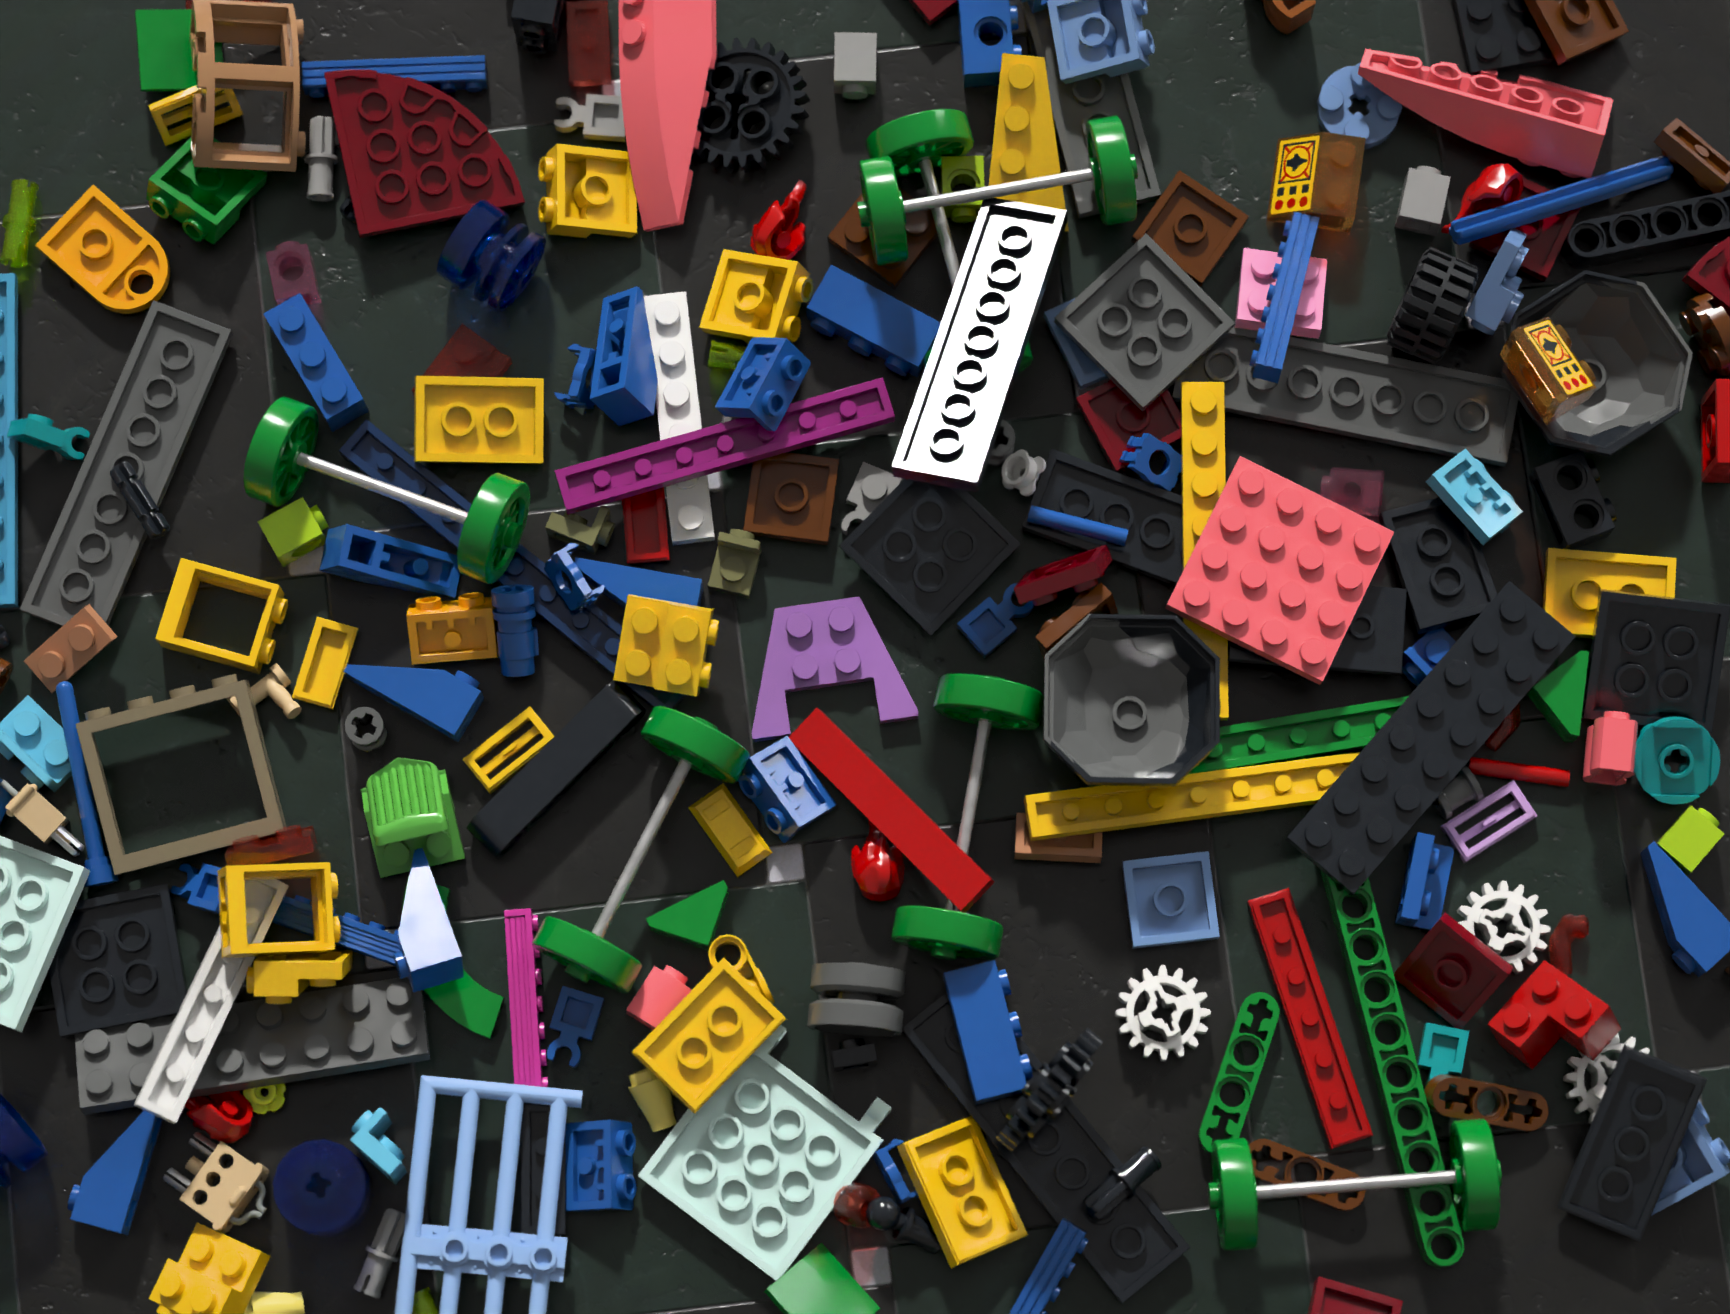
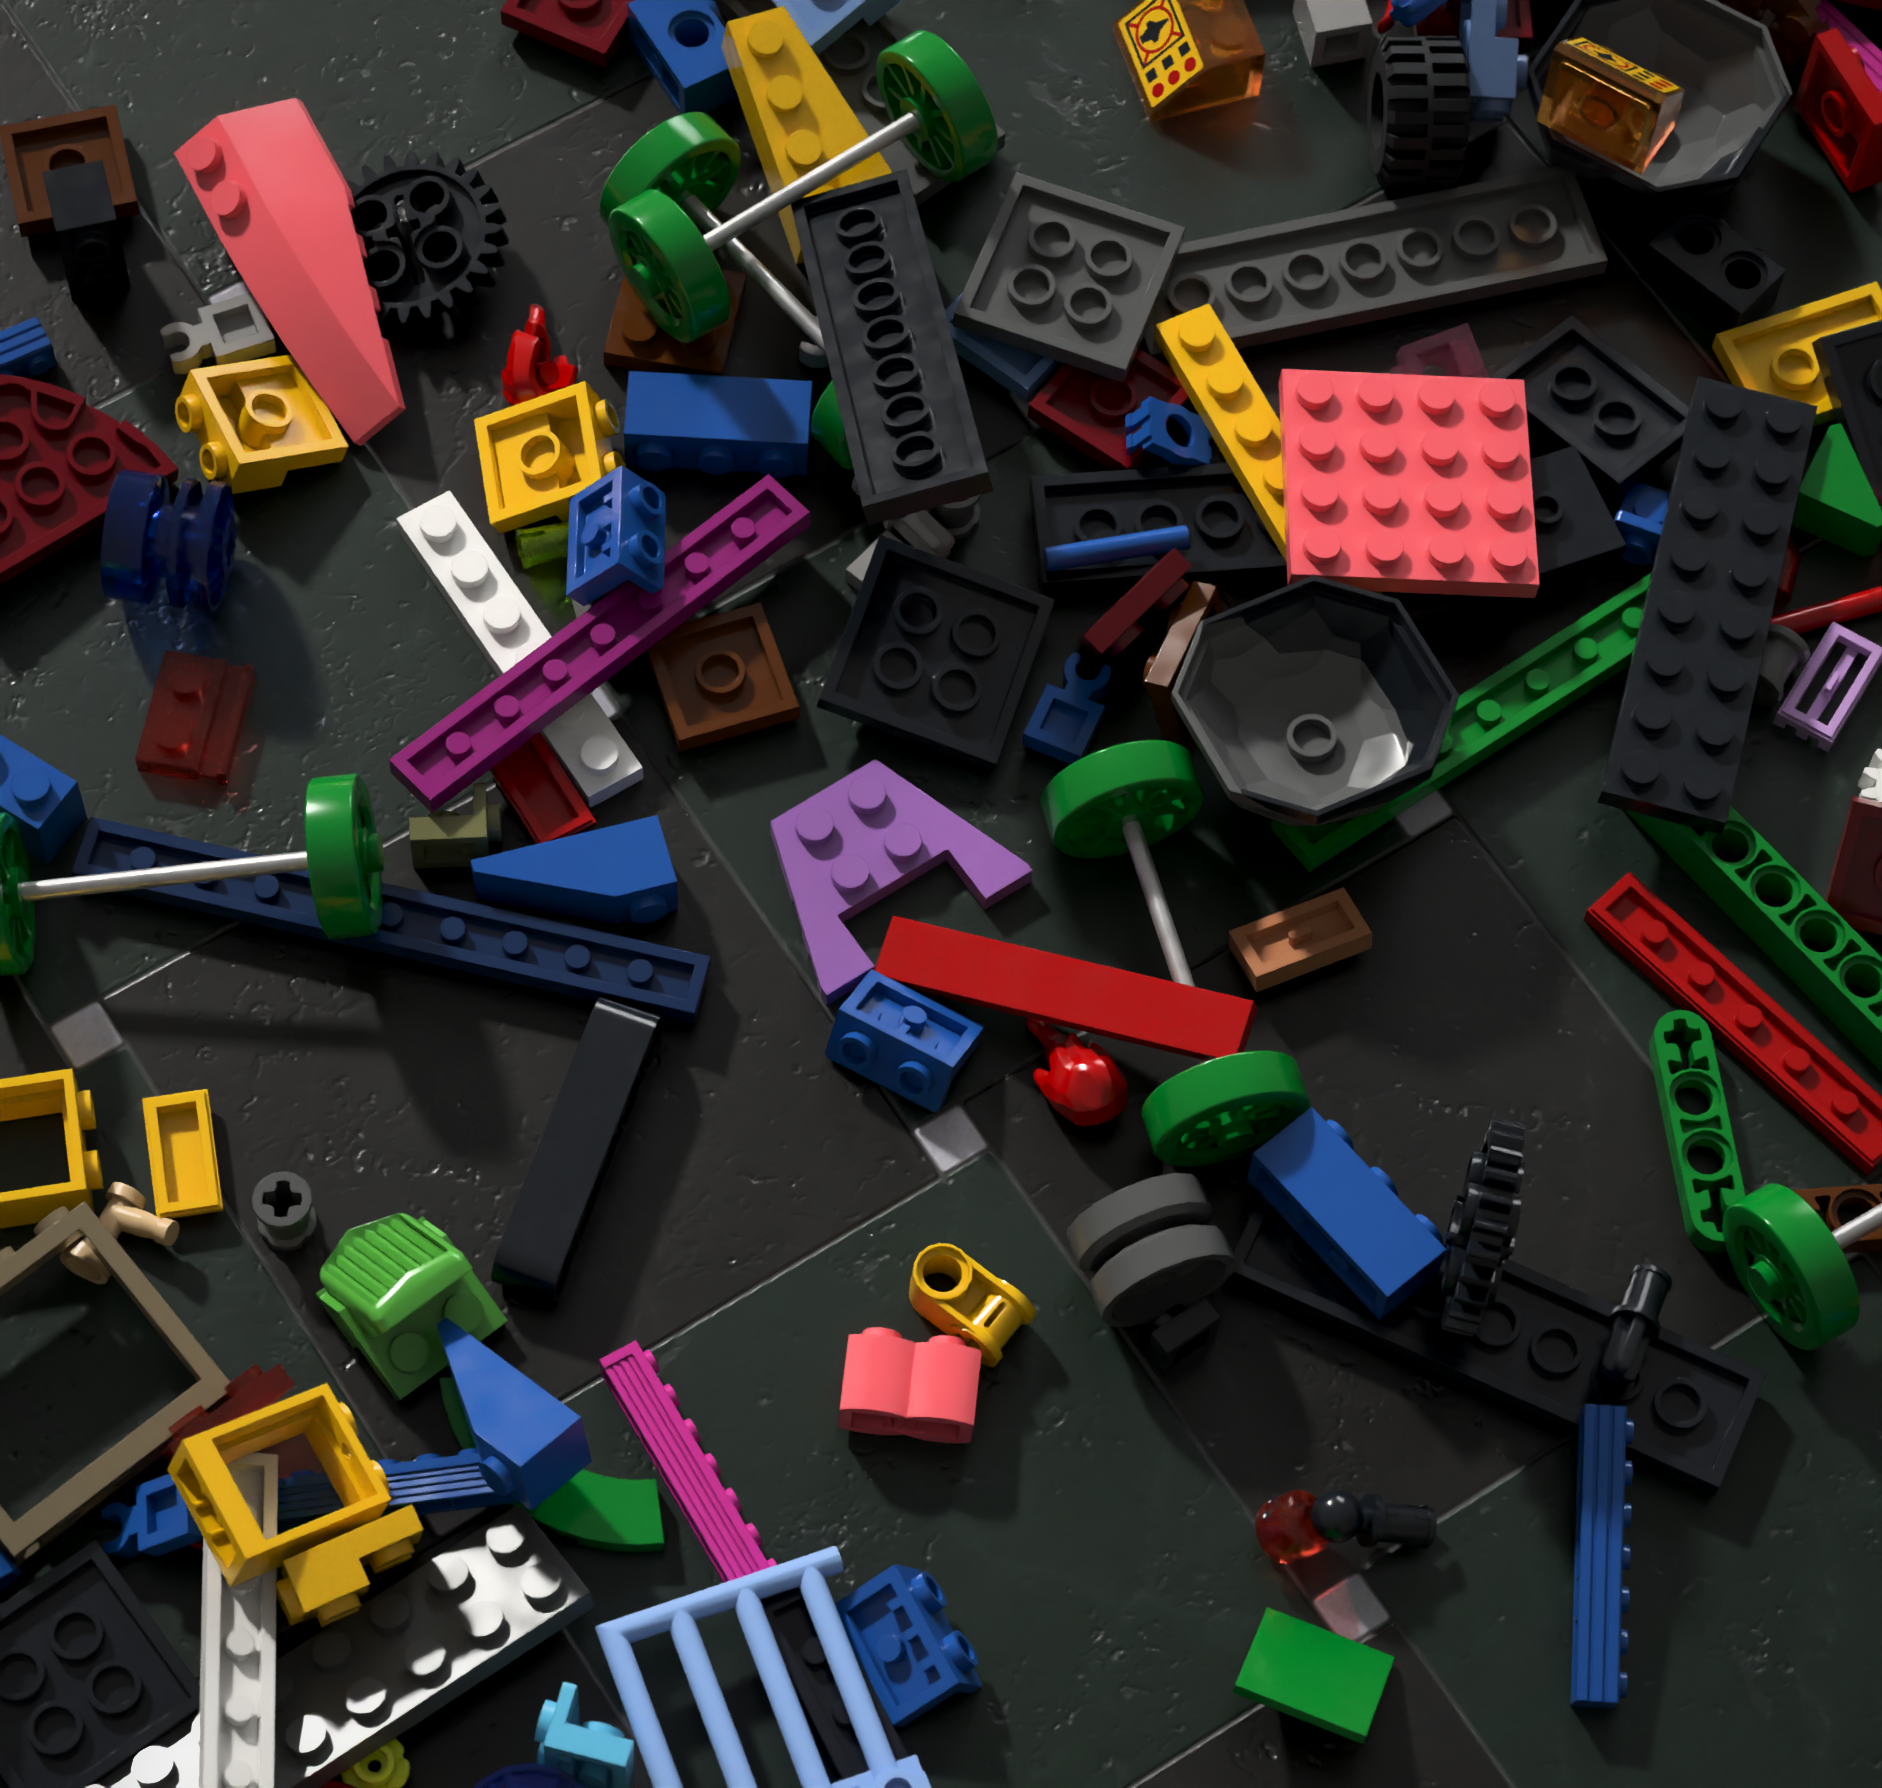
camera: 30 degrees left, 15 degrees down
lime brick [257,497,329,567] -> none
blue slope [319,524,460,599] -> none
blue slope [343,664,484,742] -> none
light orange bracket [406,592,498,665] -> none
yellow plate [414,376,544,464] -> none
yellow tile [462,706,555,794] -> none
blue axle [491,584,539,677] -> none
green axle [532,706,750,994] -> none
blue piece [544,543,605,611] -> none
blue plate [547,986,605,1068] -> none
blue piece [554,344,596,409] -> none
clear red plate [566,0,612,87] -> none
blue slope [590,286,658,426] -> none
yellow plate [613,594,719,697] -> none
light yellow cone [628,1068,677,1132] -> none
yellow tile [631,958,787,1114] -> none
light aqua plate [638,1025,892,1281] -> none
green slope [646,880,729,951] -> none
yellow tile [688,783,773,878] -> none
olive bracket [708,529,762,599] -> none
light grey brick [834,32,877,99] -> none
light grey plate [841,462,902,535] -> none
blue piece [873,1139,919,1205] -> none
yellow tile [897,1116,1028,1268] -> none
lime brick [941,156,984,223] -> none
white plate [1002,450,1046,496] -> none
yellow plate [1023,752,1360,841] -> none
white gear [1115,965,1211,1062] -> none
medium blue plate [1122,851,1220,949] -> none
reddish brown plate [1131,170,1249,287] -> none
bright pink plate [1235,248,1327,339] -> none
piece [1250,212,1320,383] -> none
blue bracket [1395,832,1454,931] -> none
medium azure bracket [1426,448,1523,545] -> none

